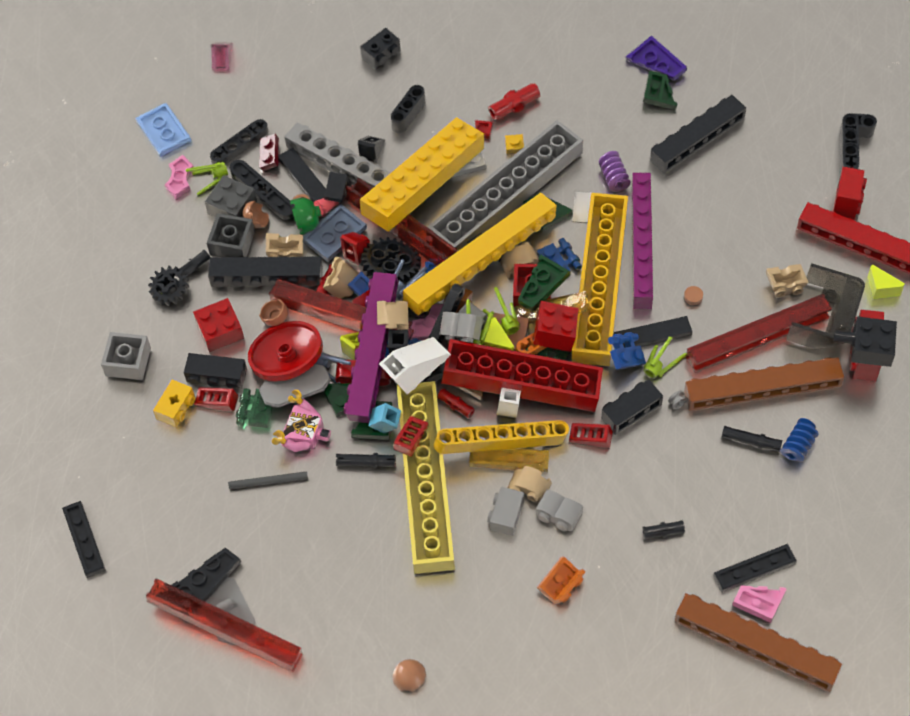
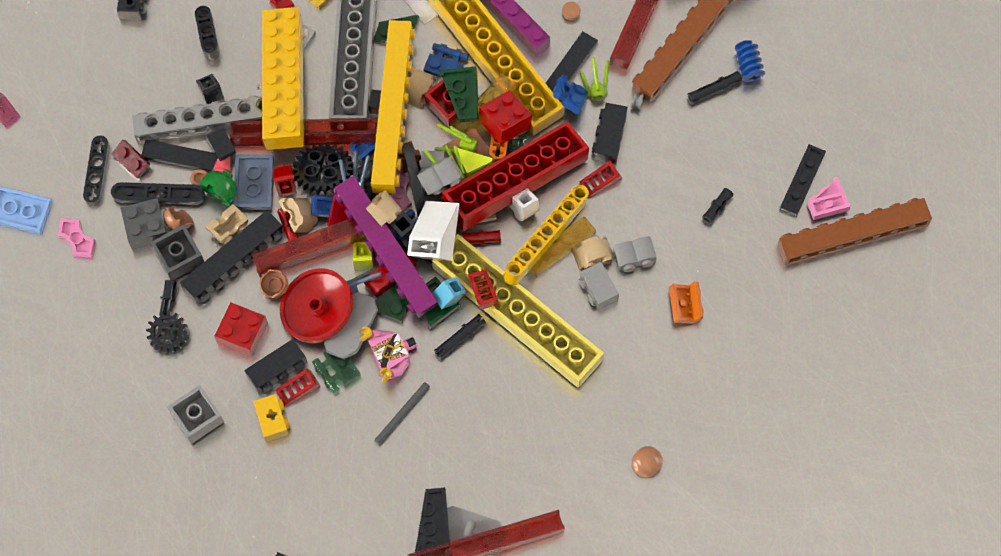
camera: 45 degrees left, 10 degrees up
lime plant [185,162,228,196] -> none

